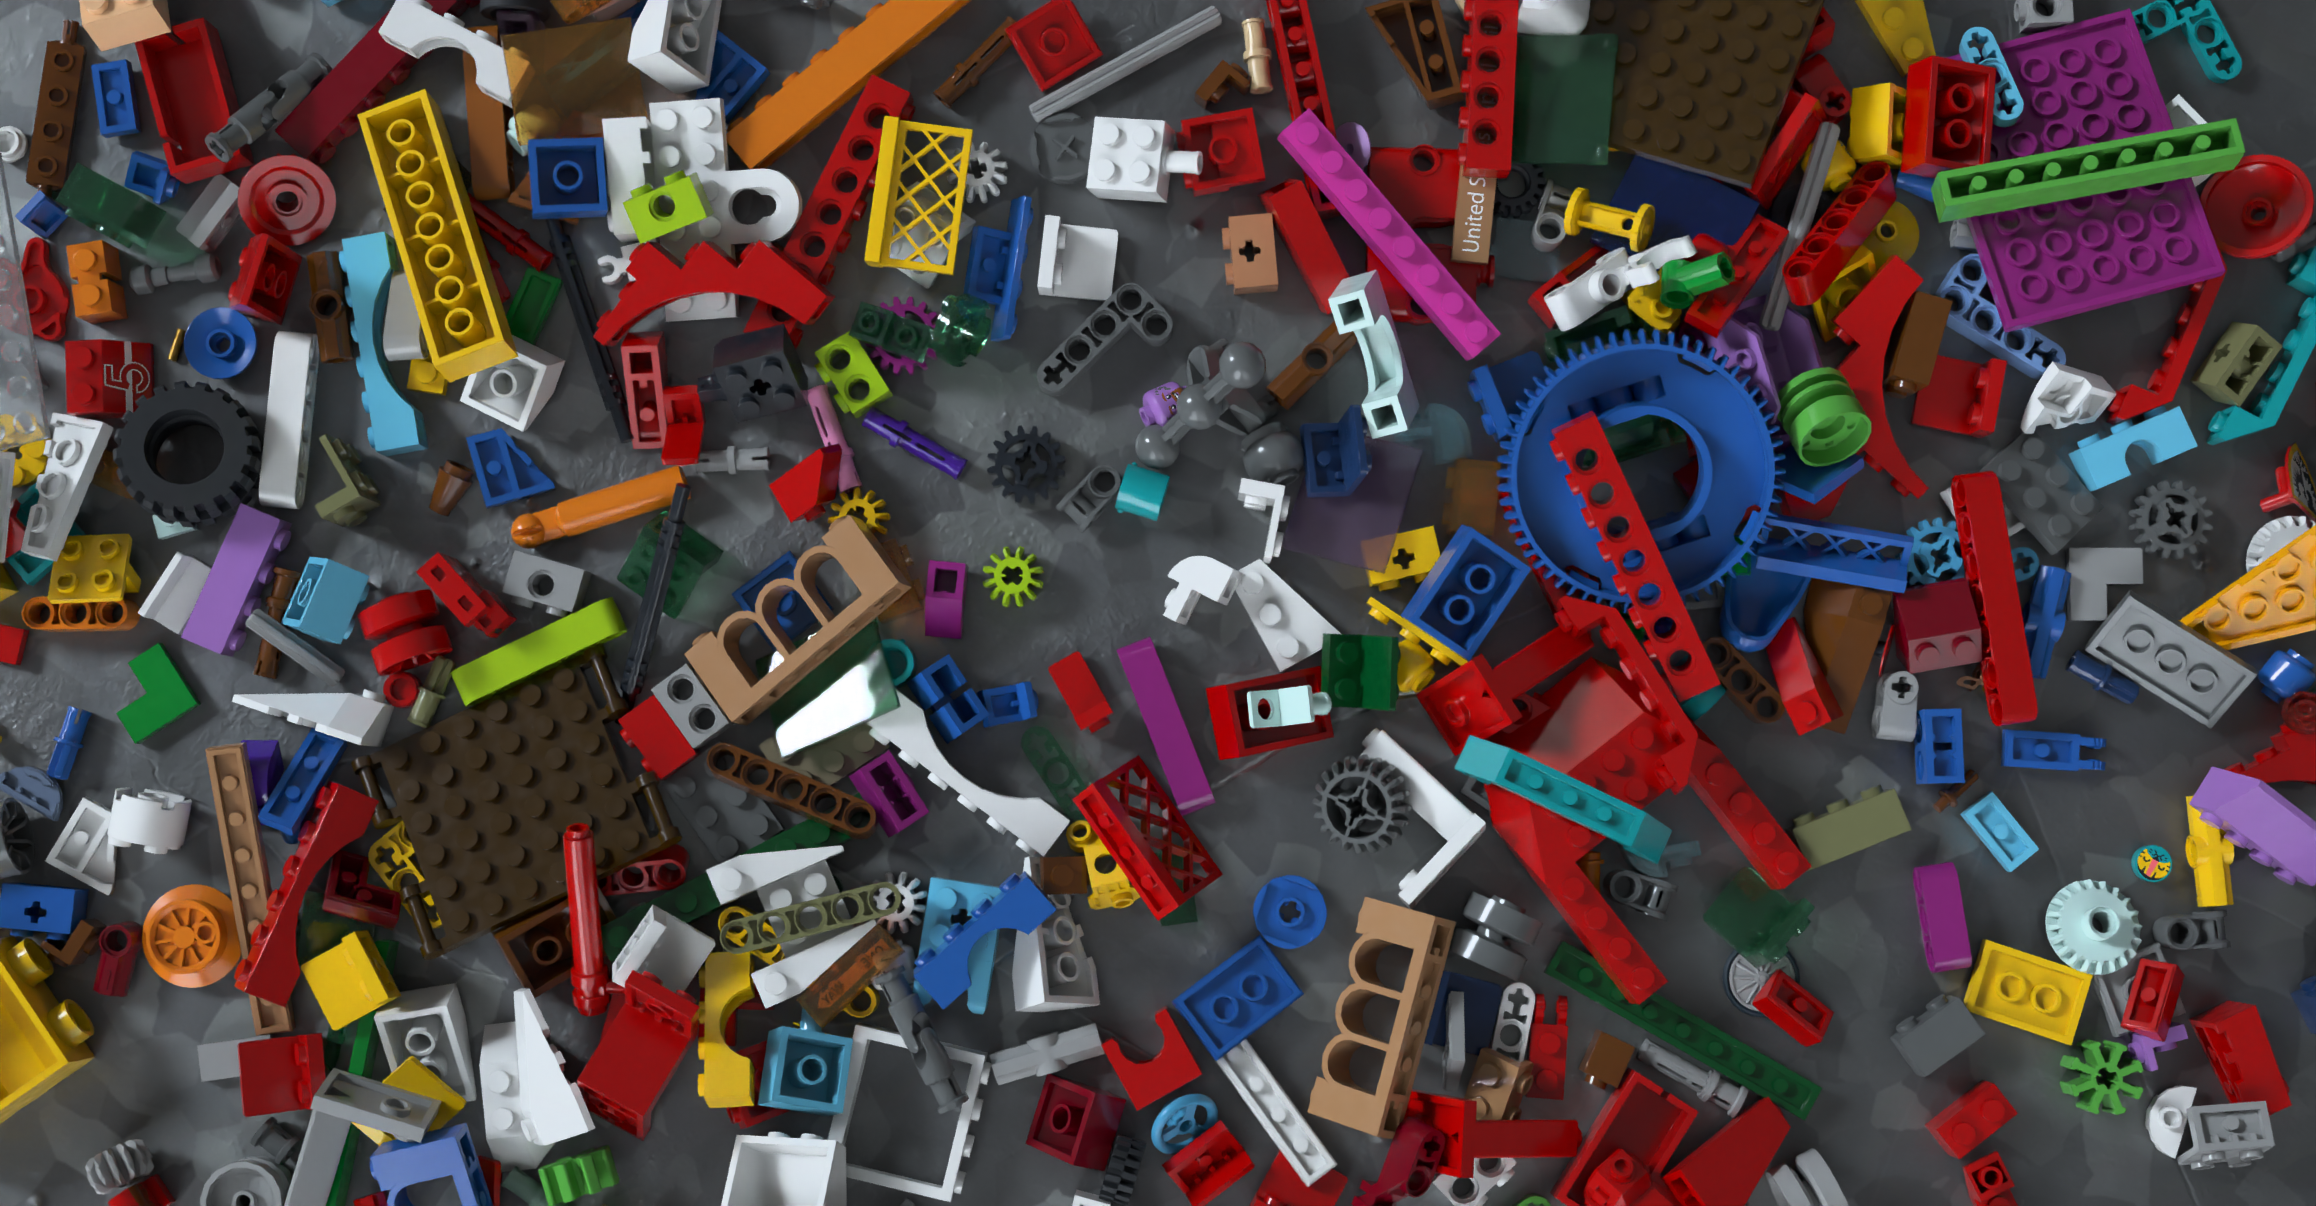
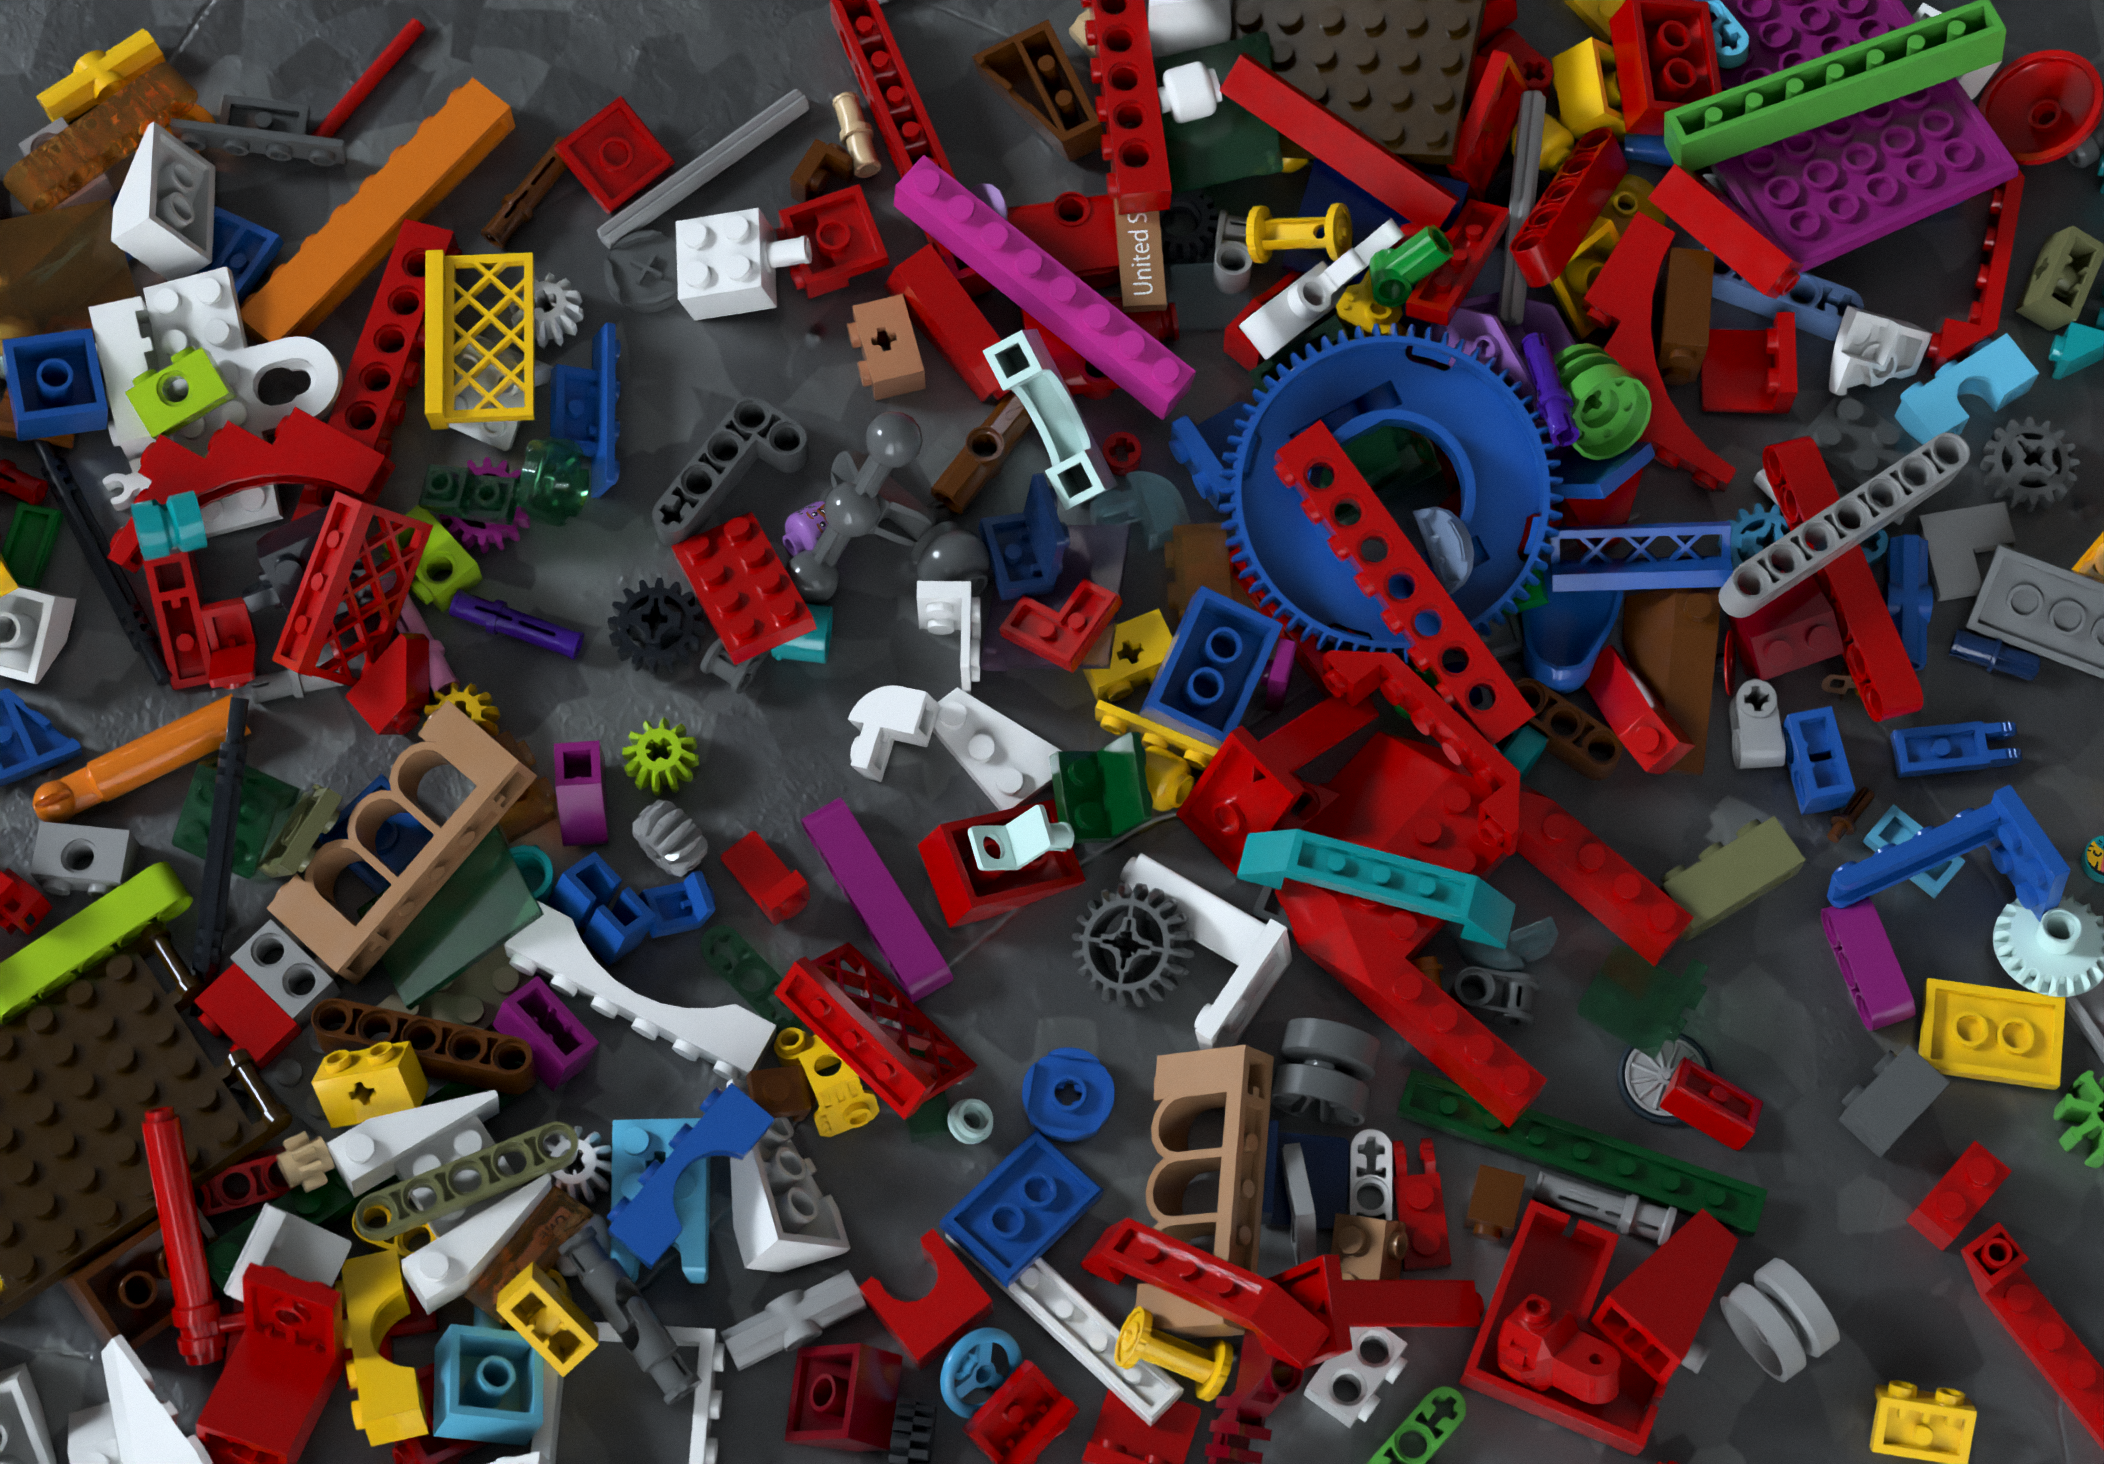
camera: 15 degrees left, 15 degrees down
white bracket [1037,215,1118,302] -> none
none -> teal wheel [131,490,207,561]
none -> olive plate [256,784,343,878]
none -> red fence [272,491,433,687]
none -> tan gear [276,1131,335,1193]
none -> yellow brick [311,1041,429,1129]
none -> yellow brick [496,1262,599,1377]
none -> light grey gear [632,799,708,877]
none -> red plate [671,511,817,665]
none -> light aqua plate [948,1099,993,1145]
none -> red tile [998,578,1123,673]
none -> red slope [1080,1217,1330,1370]
none -> red bush [1102,432,1141,476]
none -> yellow hose [1114,1306,1233,1402]
none -> white head [1157,61,1222,123]
none -> red tile [1219,52,1460,229]
none -> magenta plate [1260,638,1297,714]
none -> sand blue plate [1413,506,1474,595]
none -> dark purple pin [1521,332,1580,447]
none -> red slope [1647,164,1804,299]
none -> light grey beam [1718,433,1970,618]
none -> blue bracket [1827,785,2071,922]

